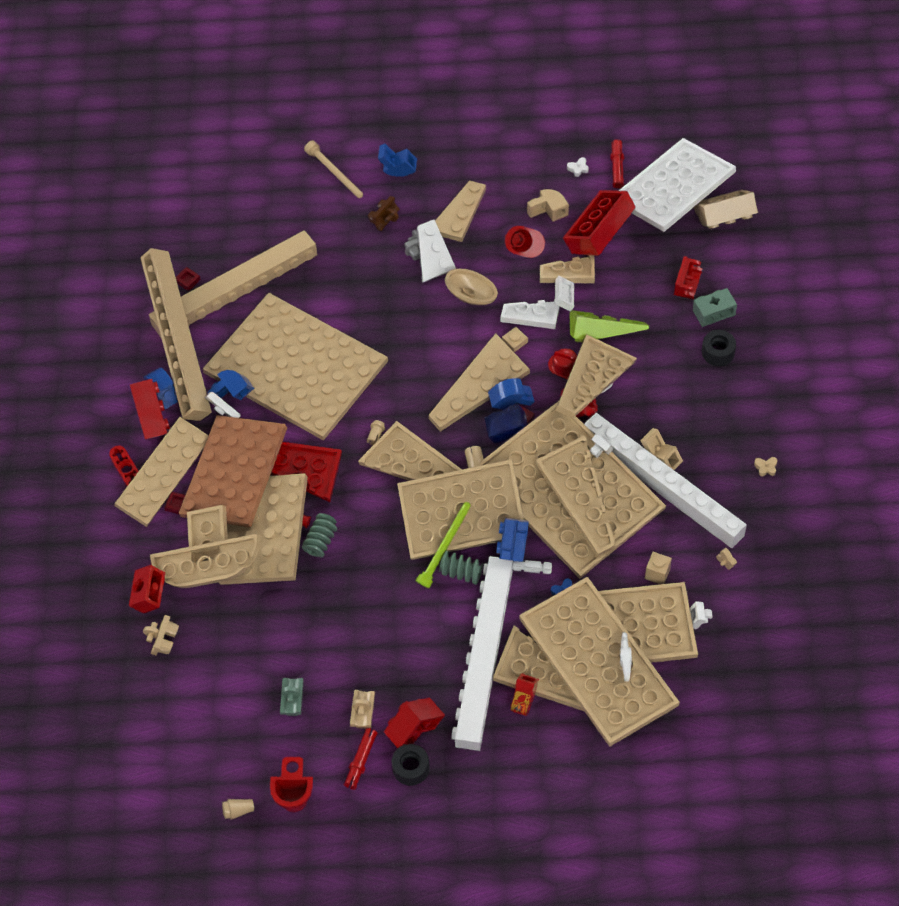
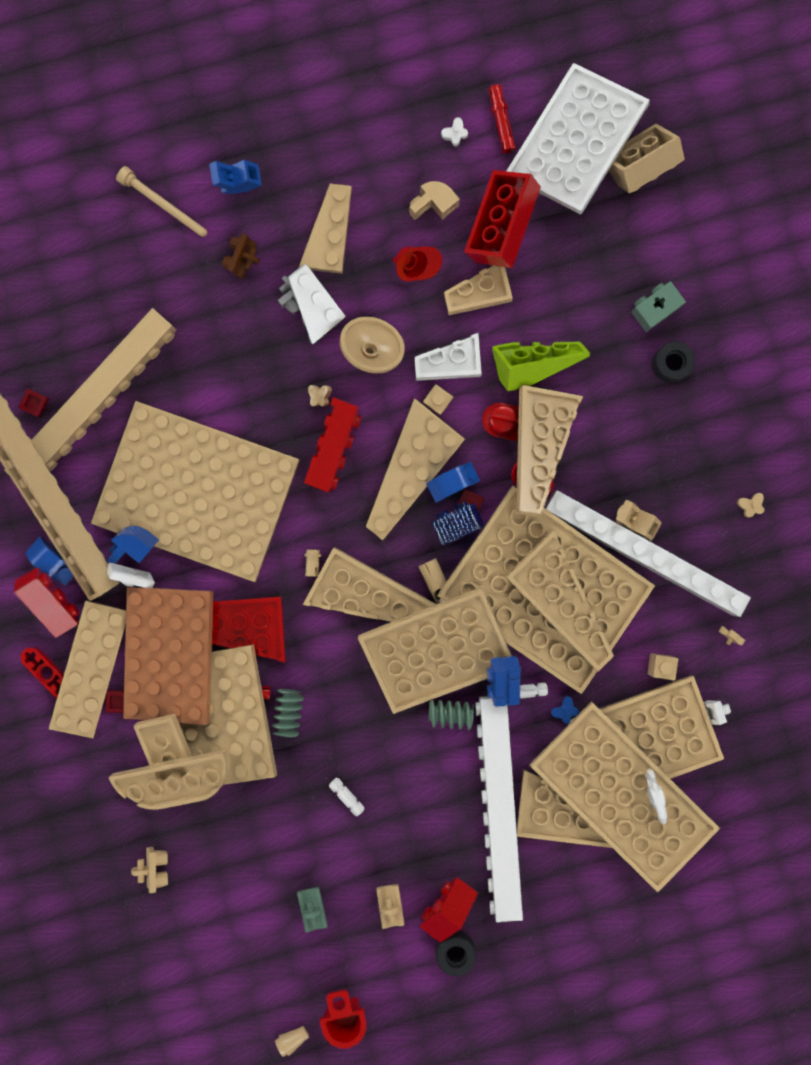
camera: 20 degrees left, 30 degrees up
red brick [129,565,166,614] -> none
red pin [344,728,378,790] -> none
lime piece [416,502,471,589] -> none
red leg [511,673,539,716] -> none
white plate [555,276,574,311] -> none
white tile [590,433,613,458] -> none
red hinge [674,256,702,300] -> none
none -> red wedge [304,397,362,493]
none -> tan piece [308,385,332,406]
none -> white axle [329,778,364,816]

